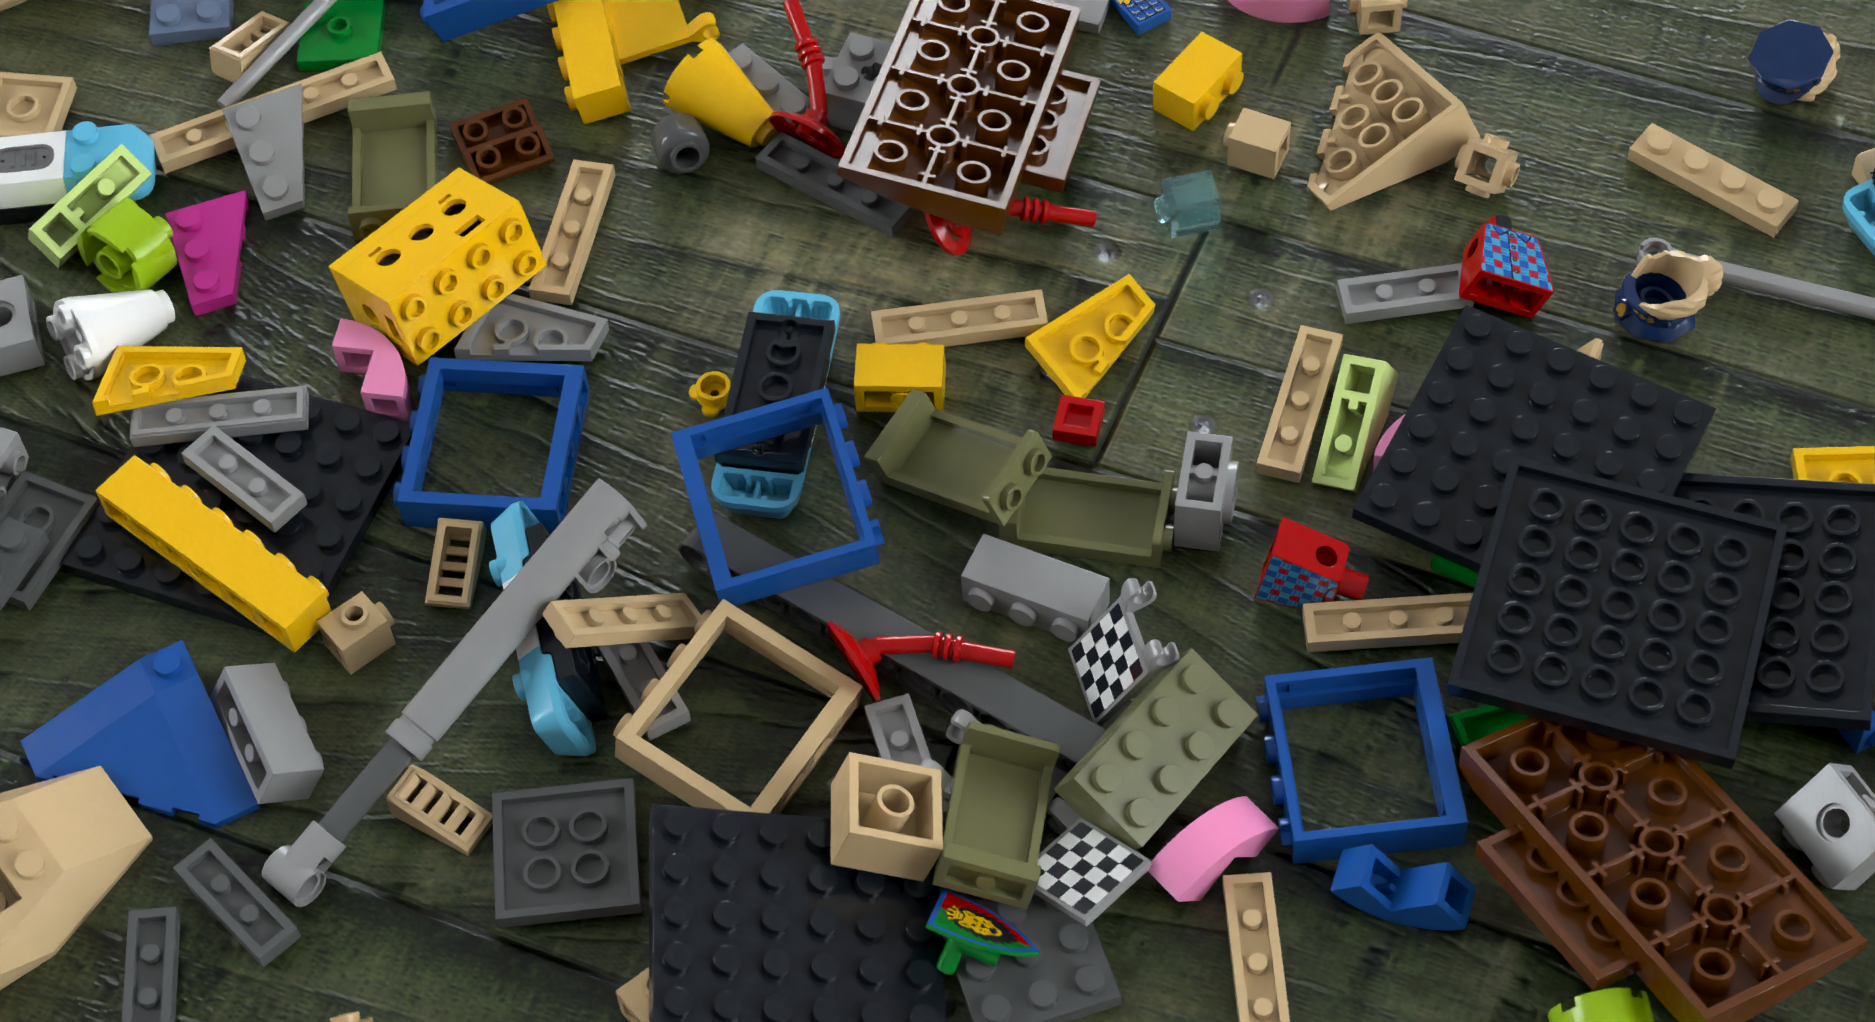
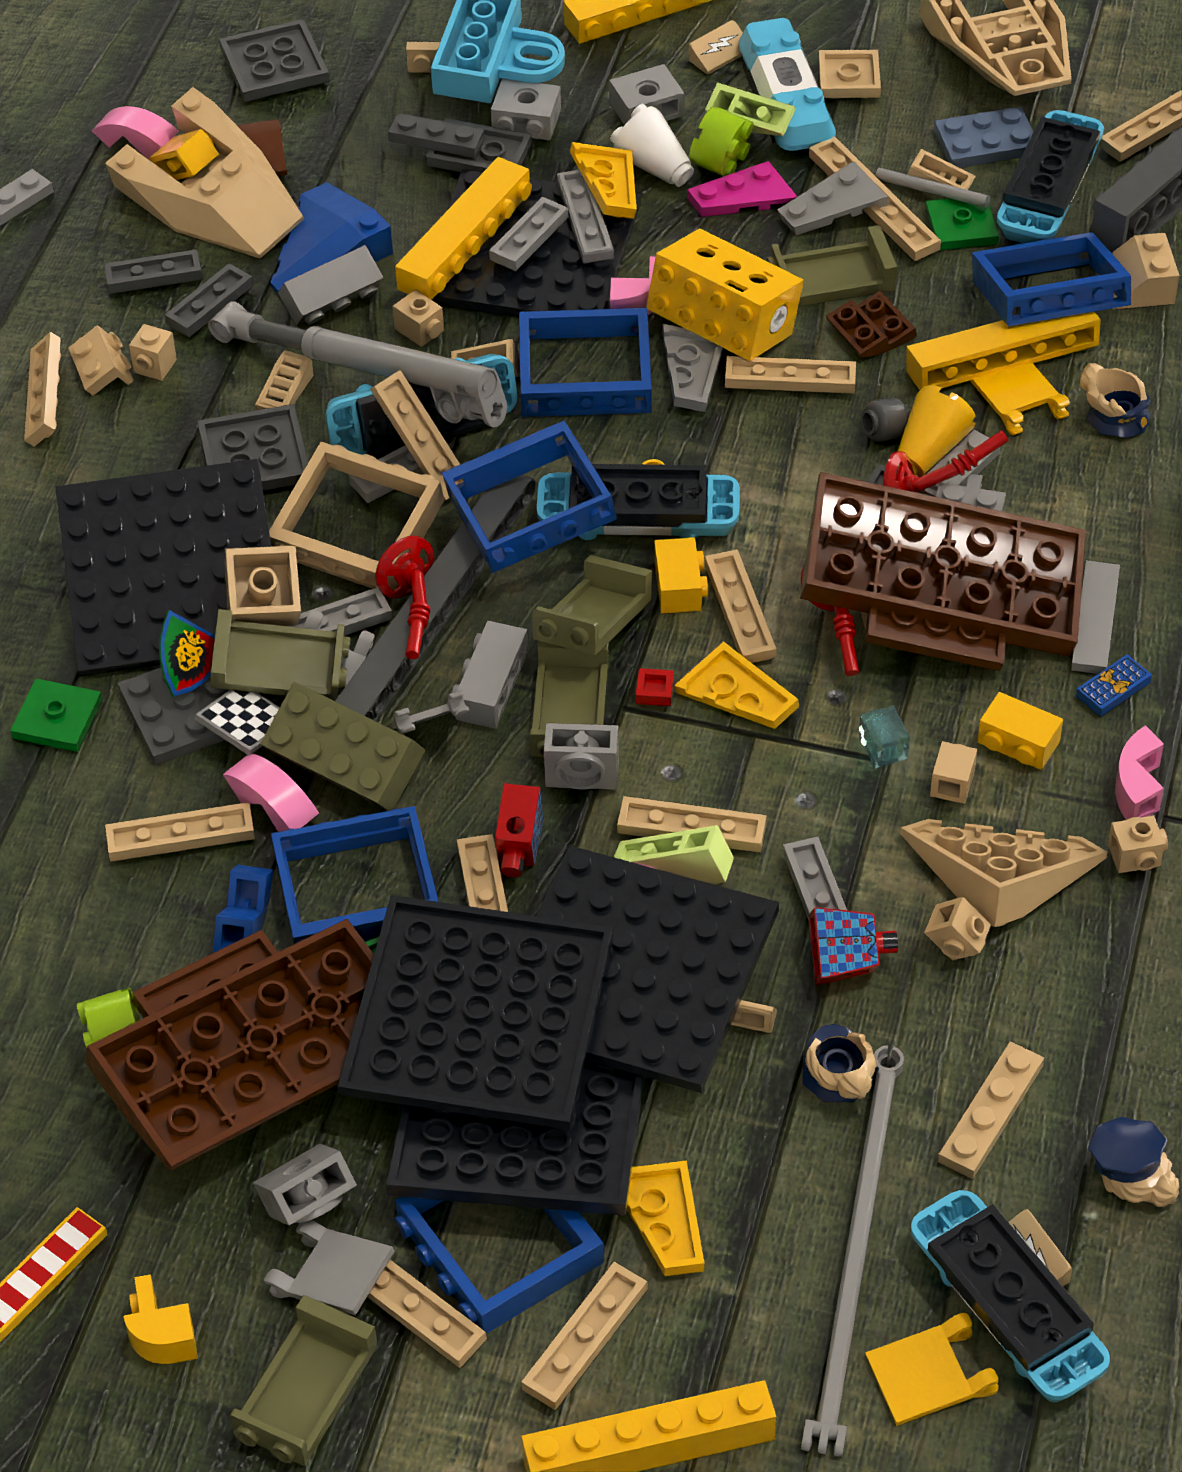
camera: 80 degrees right, 5 degrees down
none -> tan brick [129,324,177,381]

